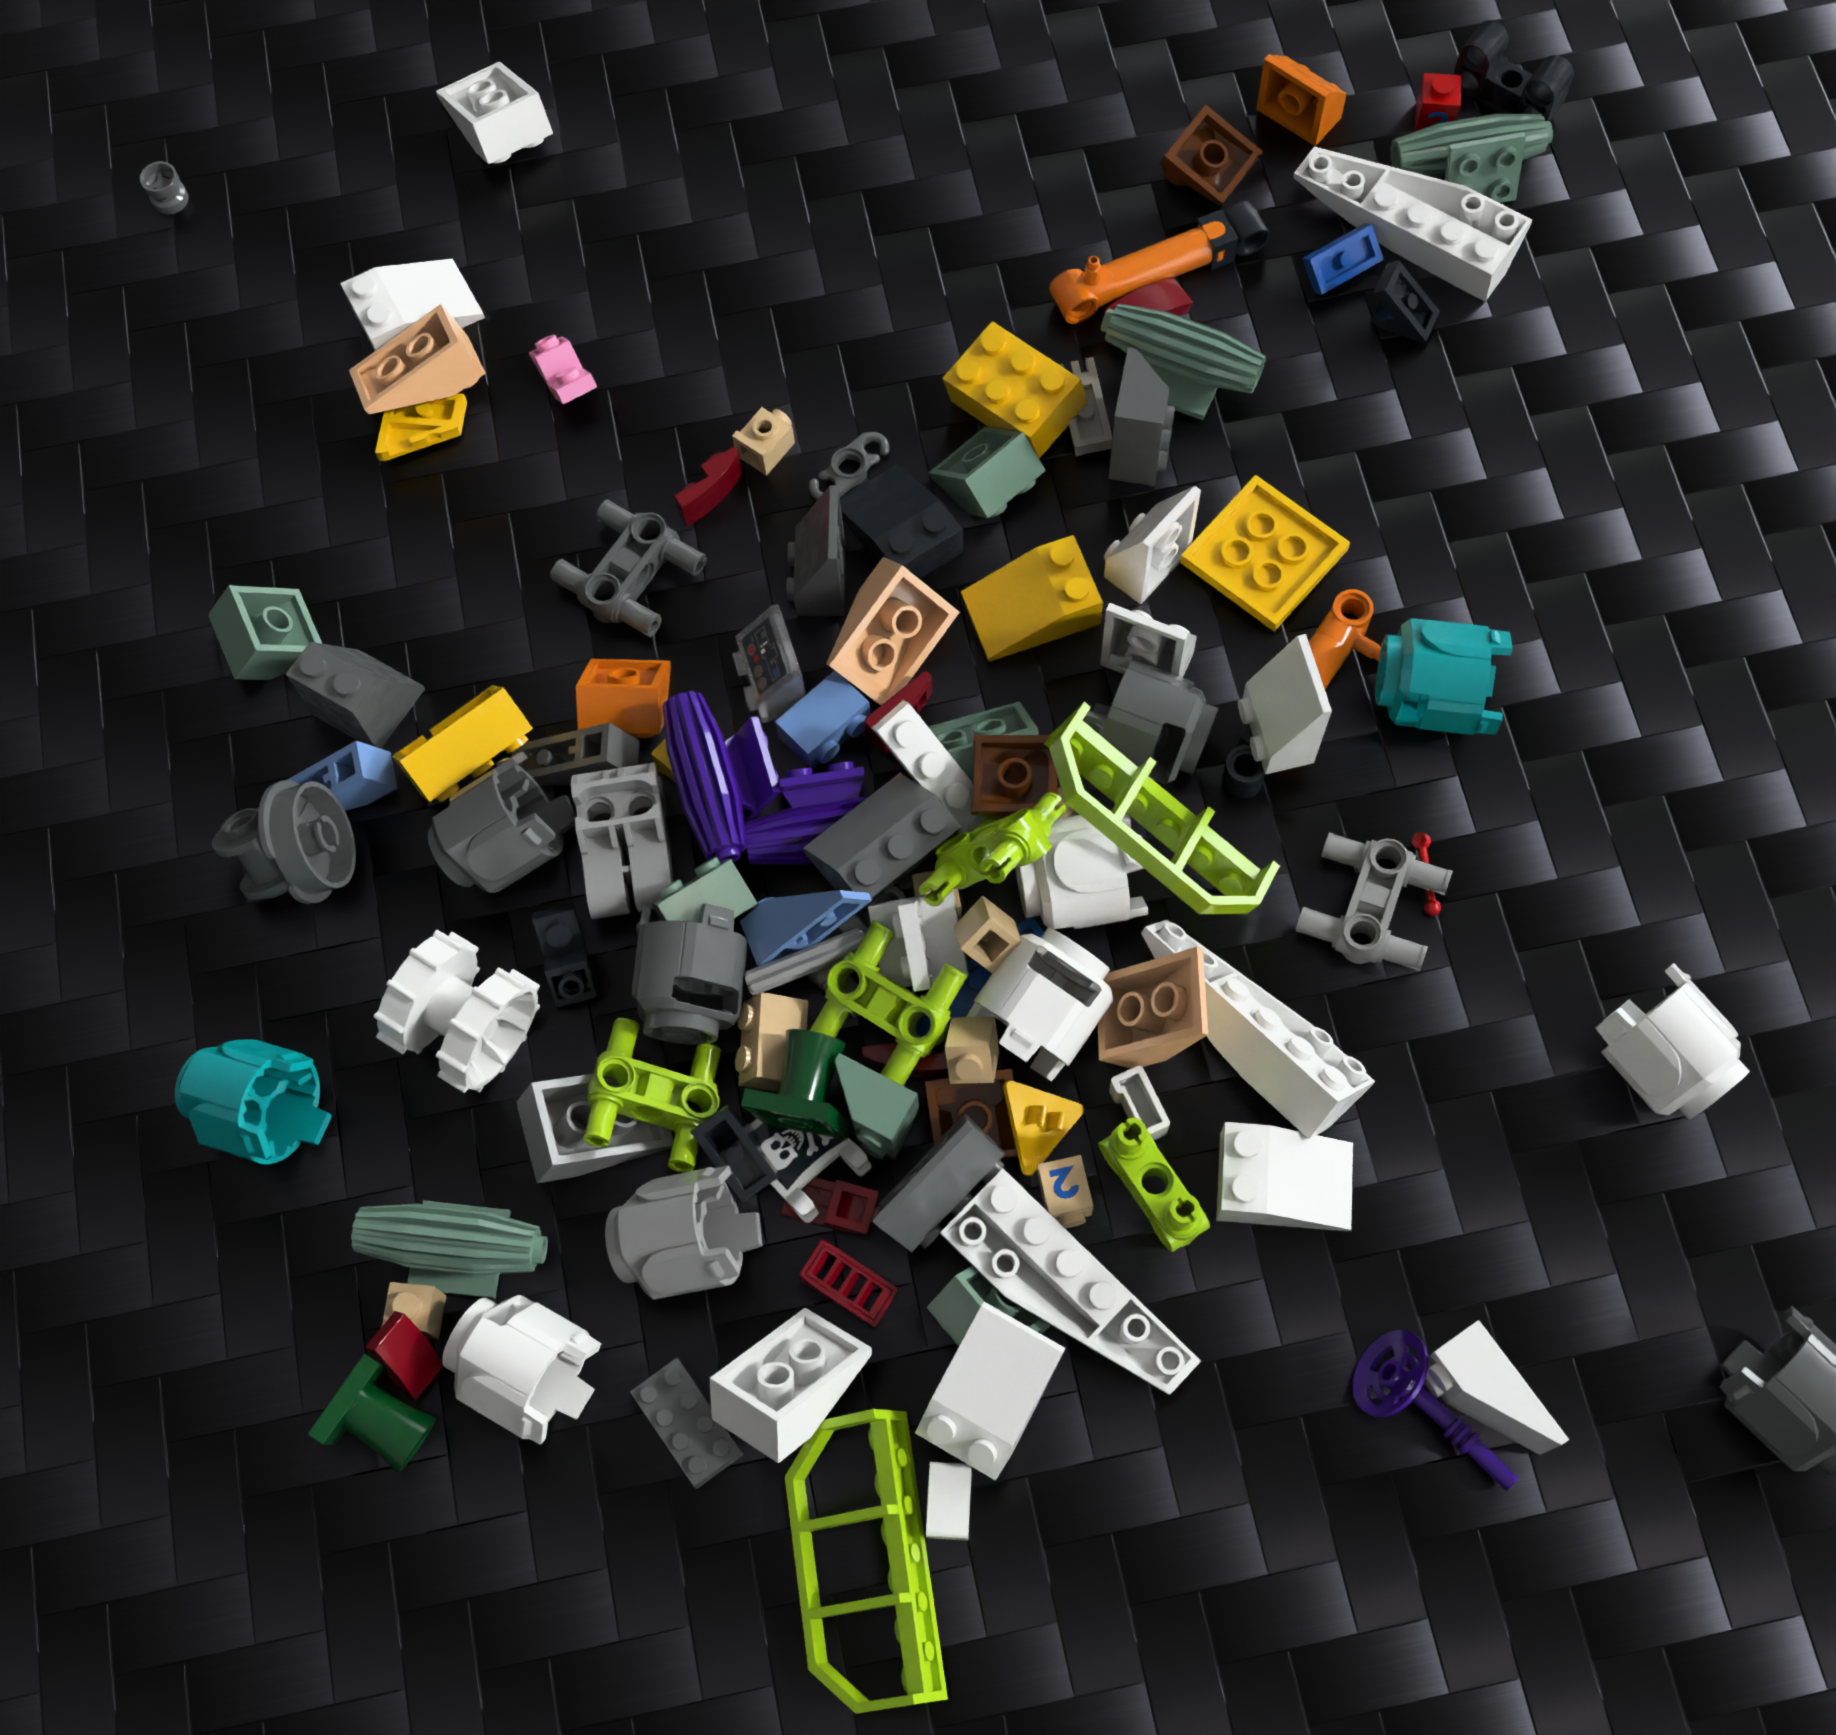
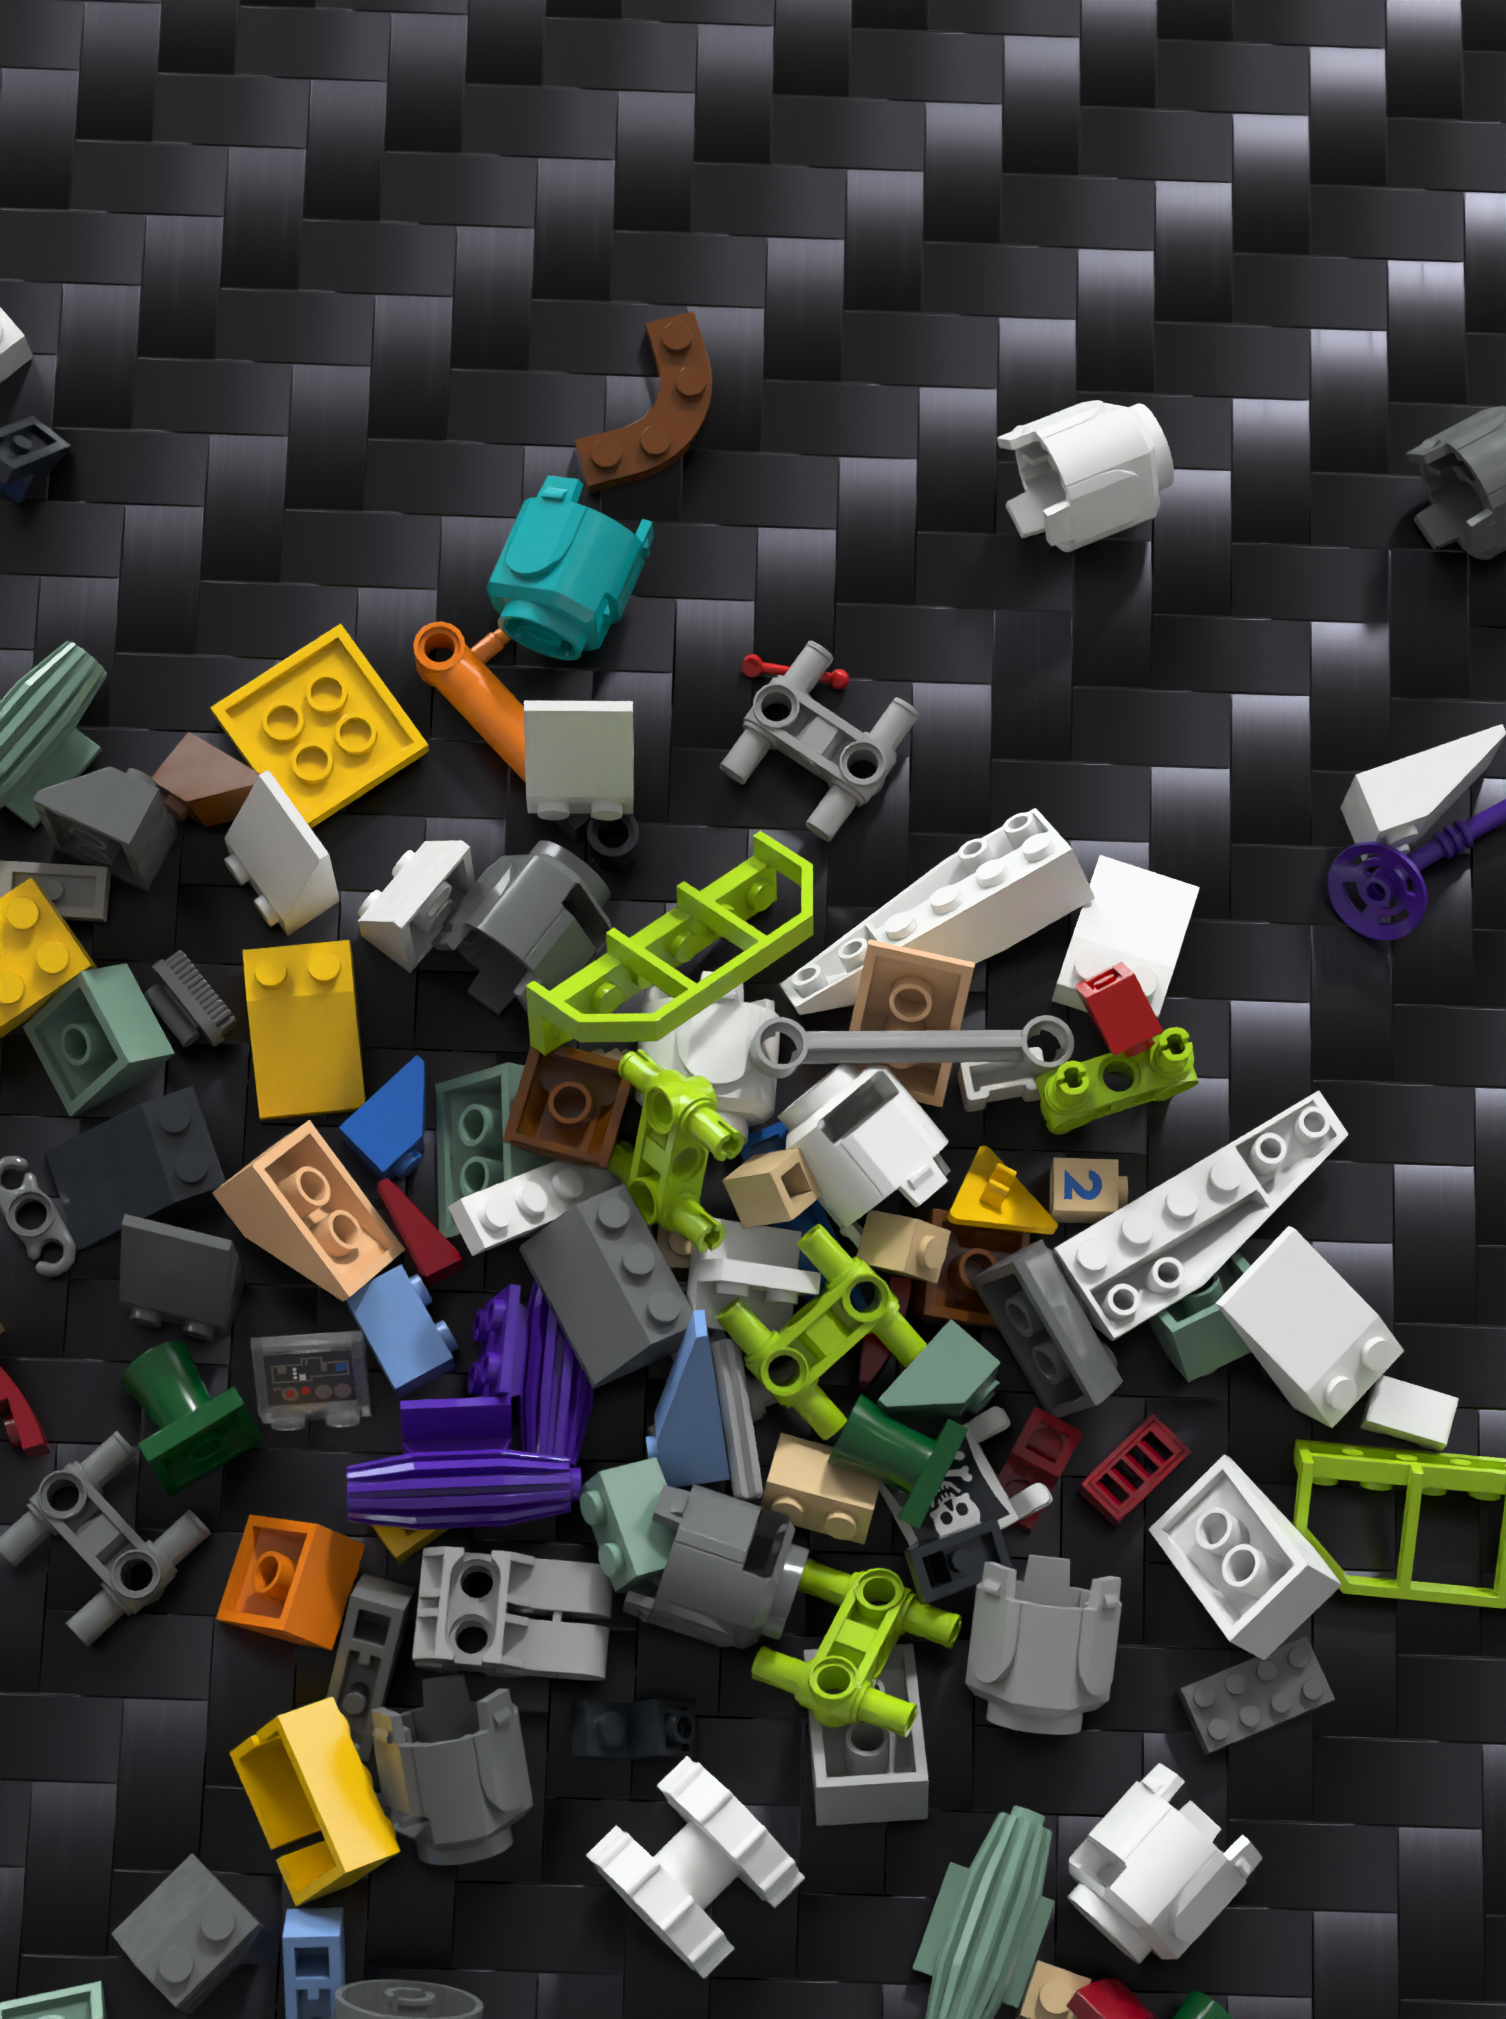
camera: 85 degrees left, 5 degrees up
none -> dark green plant [121,1341,264,1497]
none -> dark grey piece [144,950,237,1048]
none -> slope [152,732,261,827]
none -> blue slope [339,1055,427,1181]
none -> reddish brown plate [575,311,712,493]
none -> light grey piece [749,1015,1074,1079]
none -> red slope [1074,962,1163,1058]

